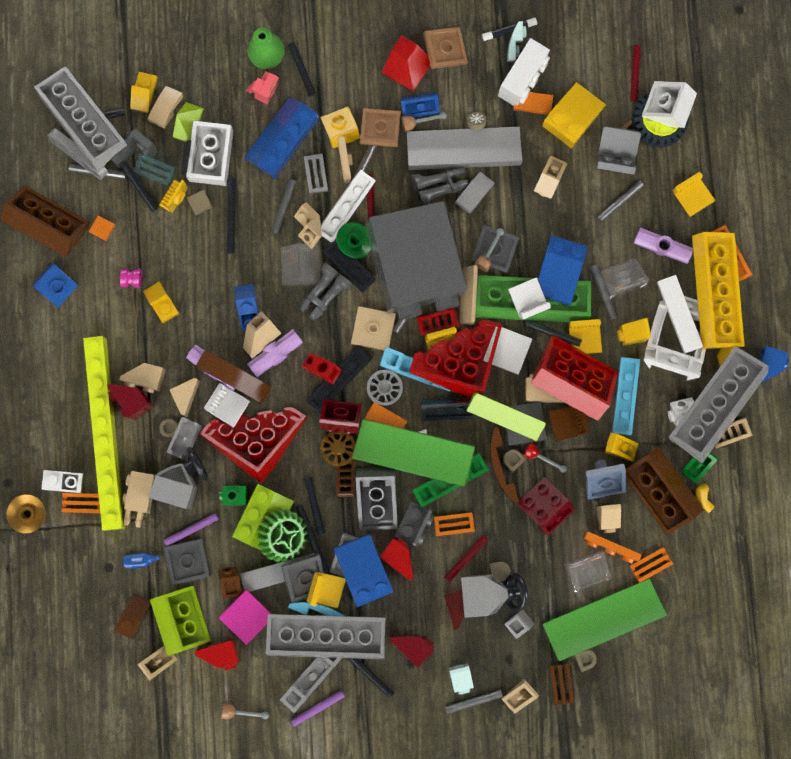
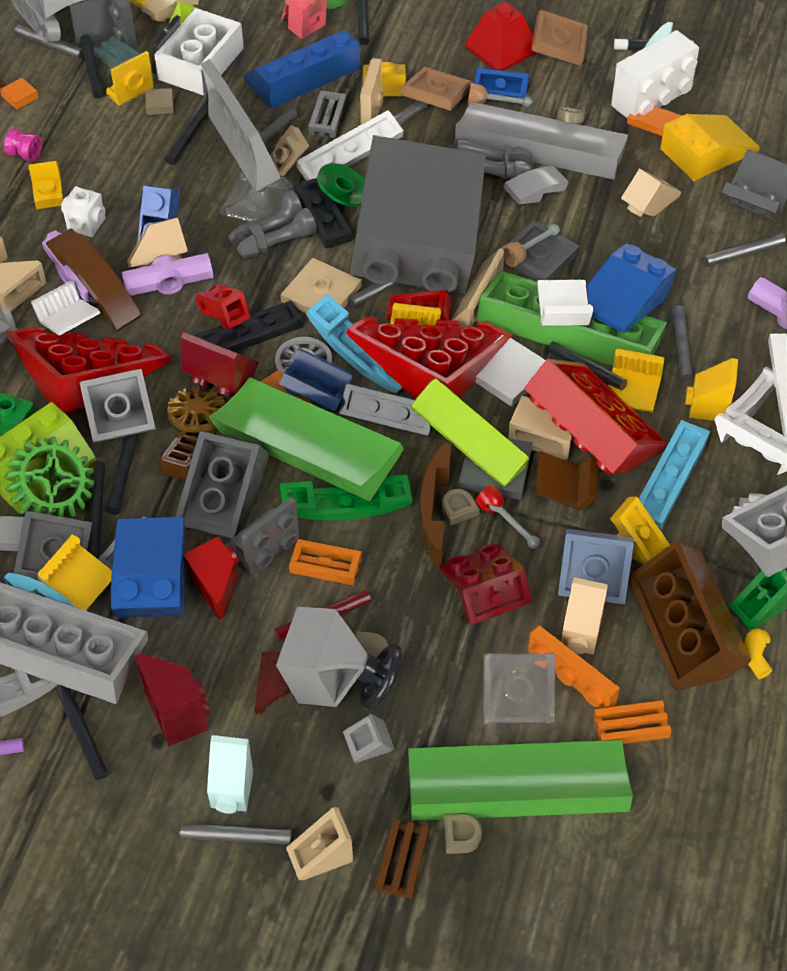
camera: 20 degrees right, 30 degrees down
clear slope [600,258,649,298] -> none
none -> white brick [61,186,105,237]
none -> light grey slope [79,369,156,443]
none -> light grey arch [200,59,281,192]
none -> dark blue bracket [279,348,353,411]

